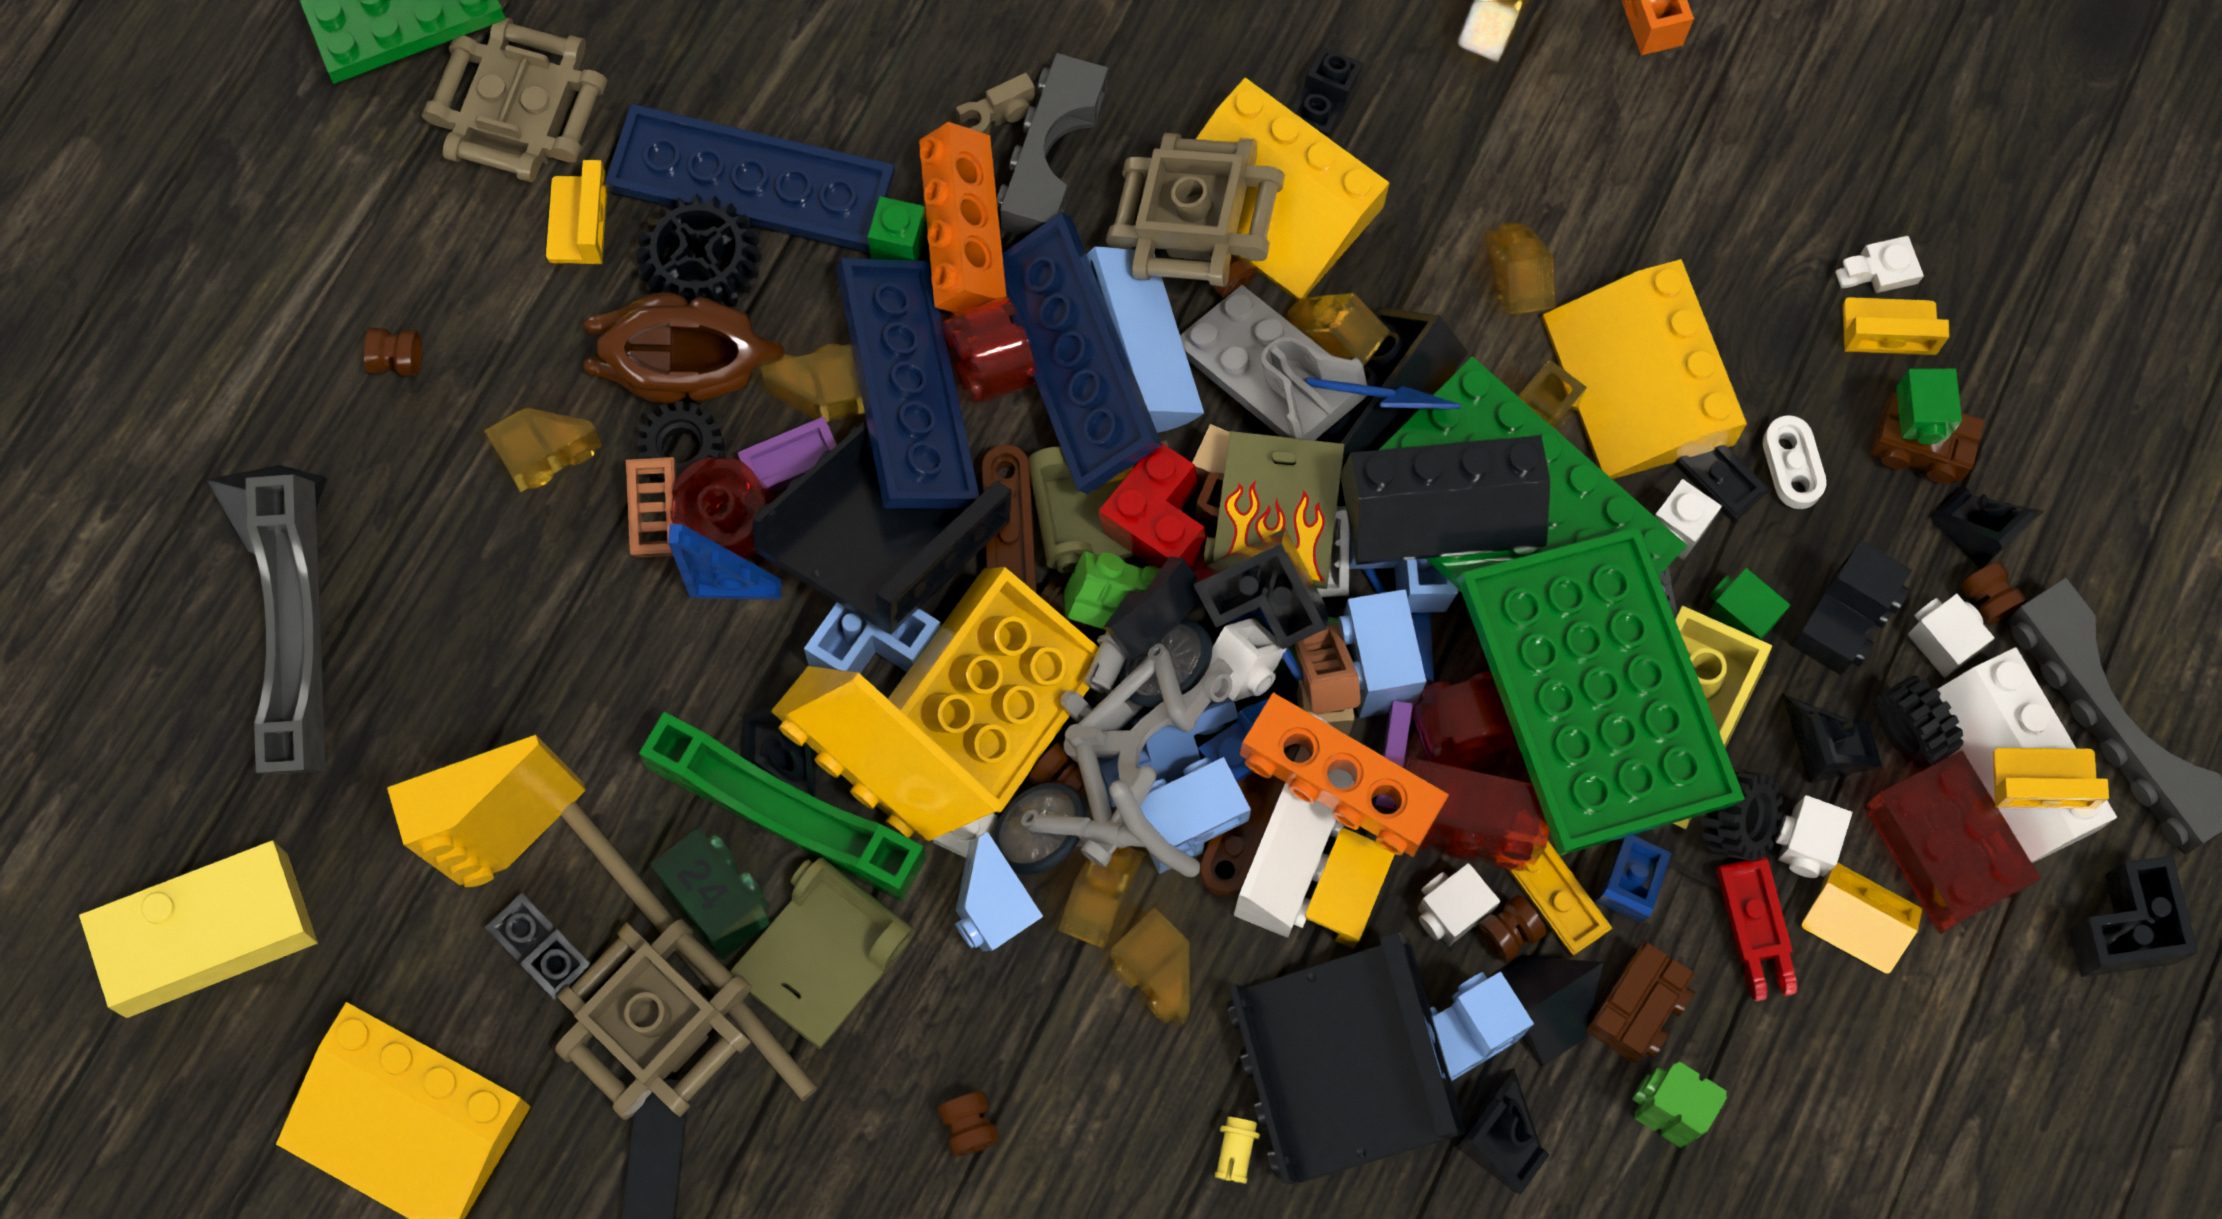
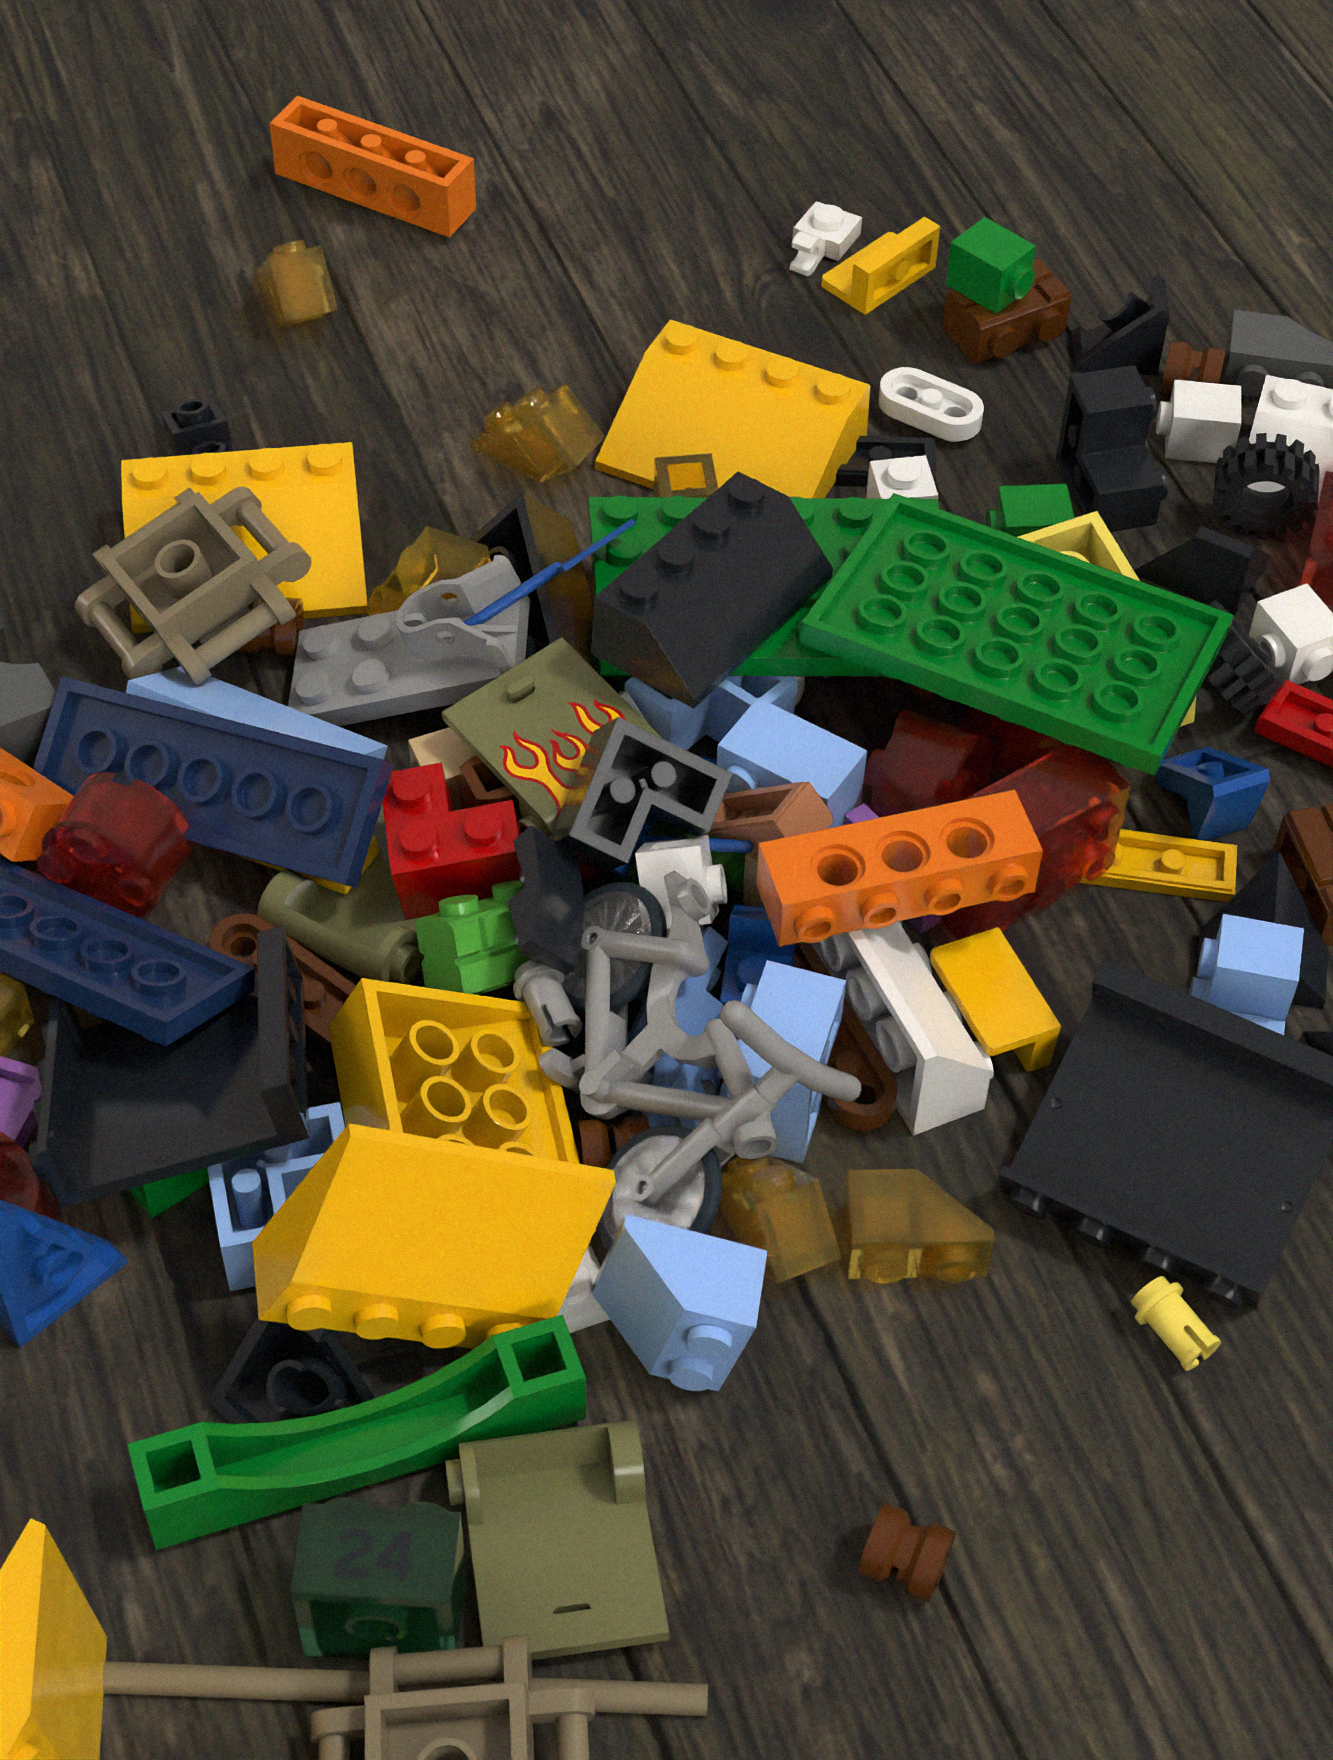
camera: 45 degrees left, 20 degrees down
white brick [1417,863,1500,947] -> none
reddish brown wheel [1477,895,1547,963] -> none

